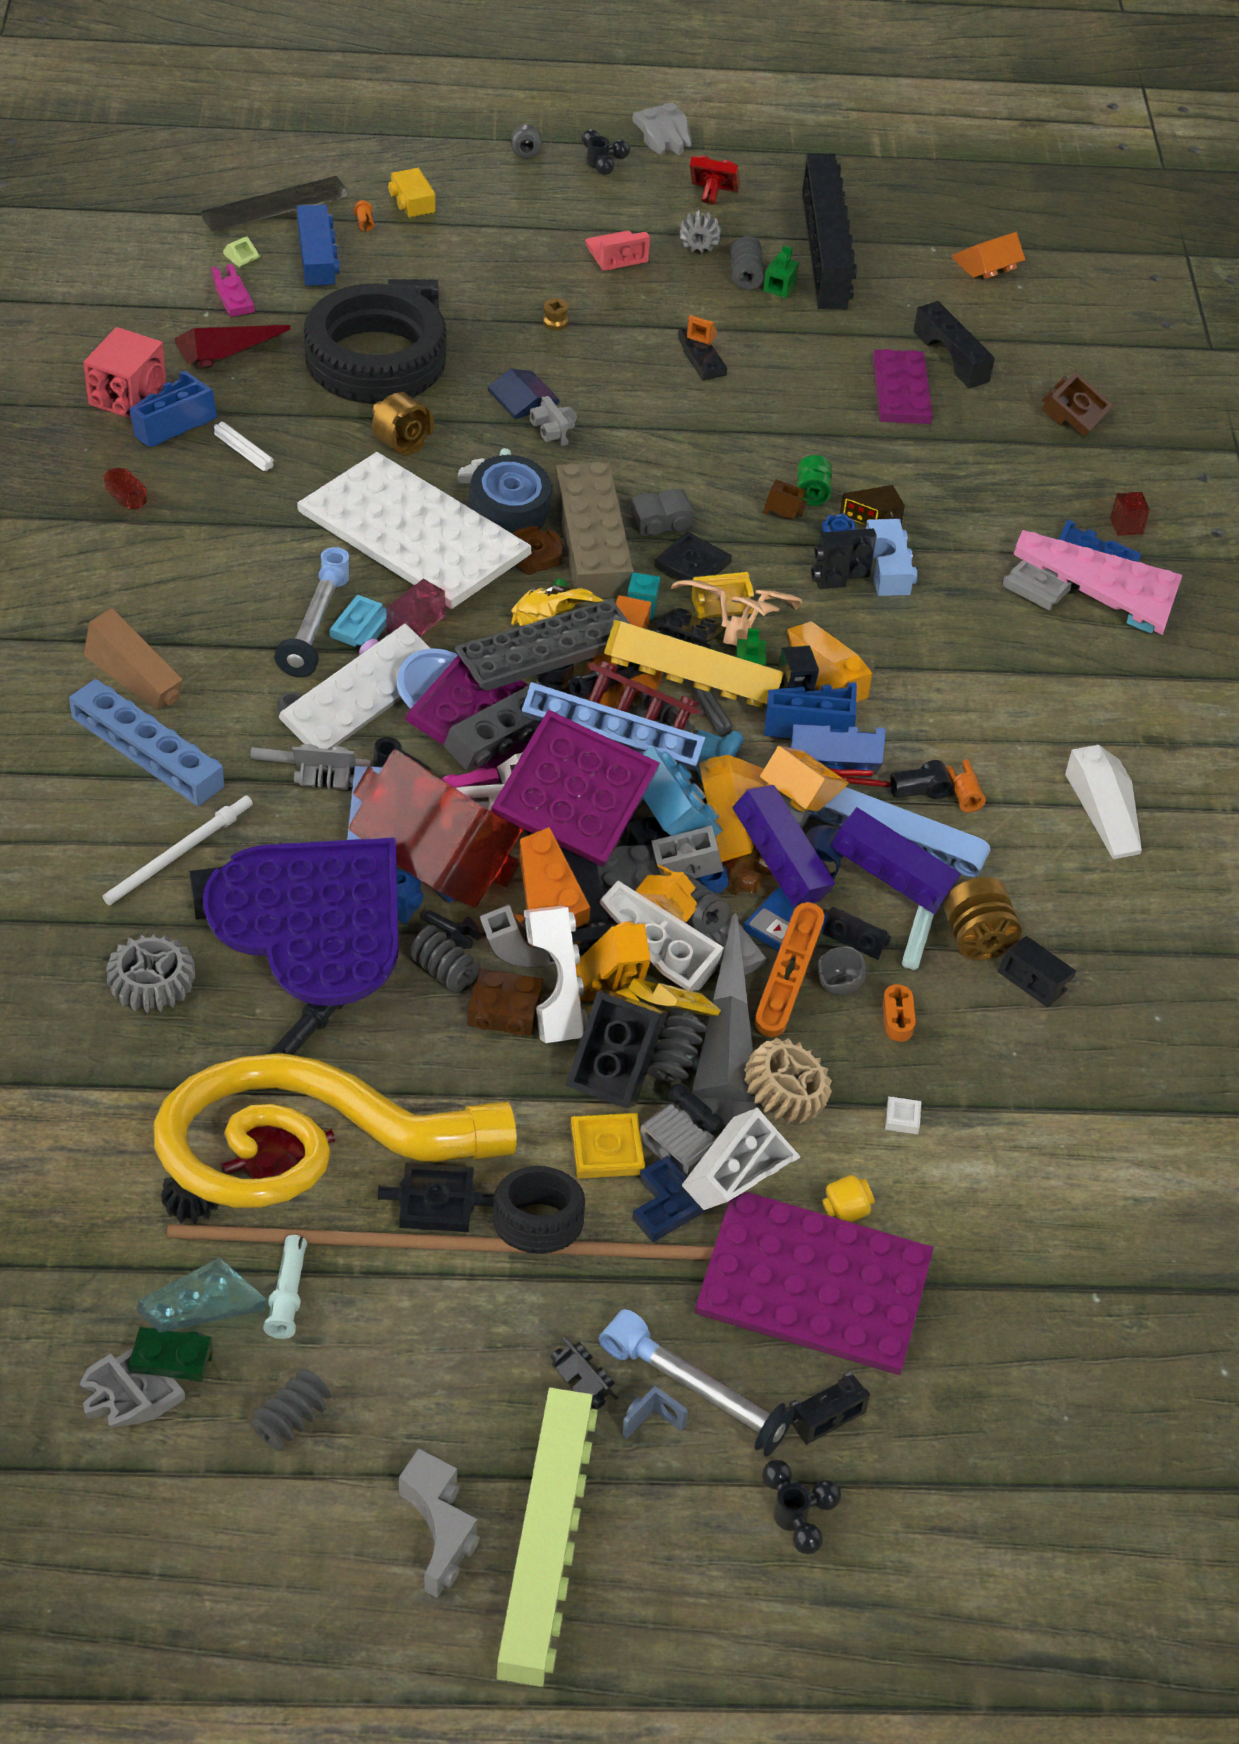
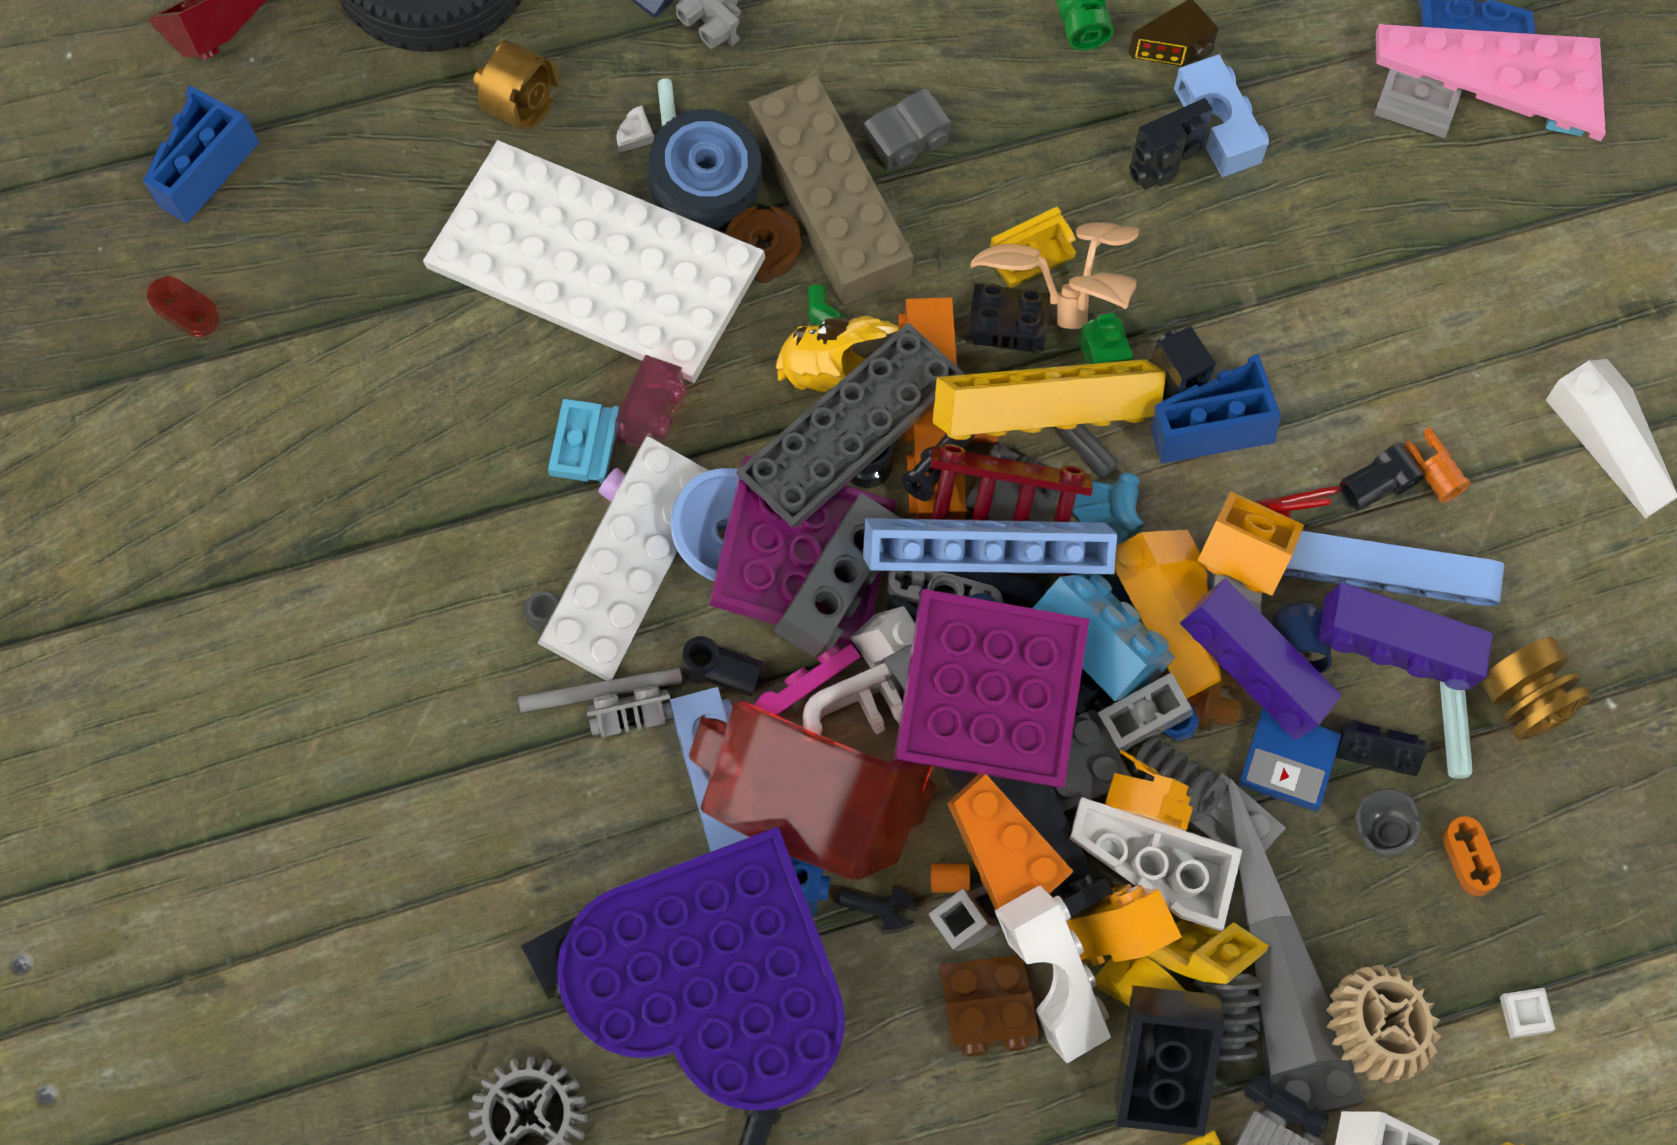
camera: 15 degrees left, 20 degrees up
medium blue brick [69,679,224,806] -> none
coral brick [83,327,166,419] -> none
medium nougat slope [84,608,183,710] -> none
white bar [102,795,253,905] -> none
white axle [214,421,274,472] -> none
piece [274,547,349,677] -> none
dark grey piece [410,925,480,993] -> none
teal brick [627,572,660,620] -> none
black plate [654,531,732,587] -> none
orange piece [754,902,824,1038] -> none
reddish brown brick [763,479,807,519] -> none
light orange wedge [787,621,873,702] -> none
wedge [790,724,886,777] -> none
blue plate [822,513,857,532] -> none
black hinge [998,936,1077,1008] -> none

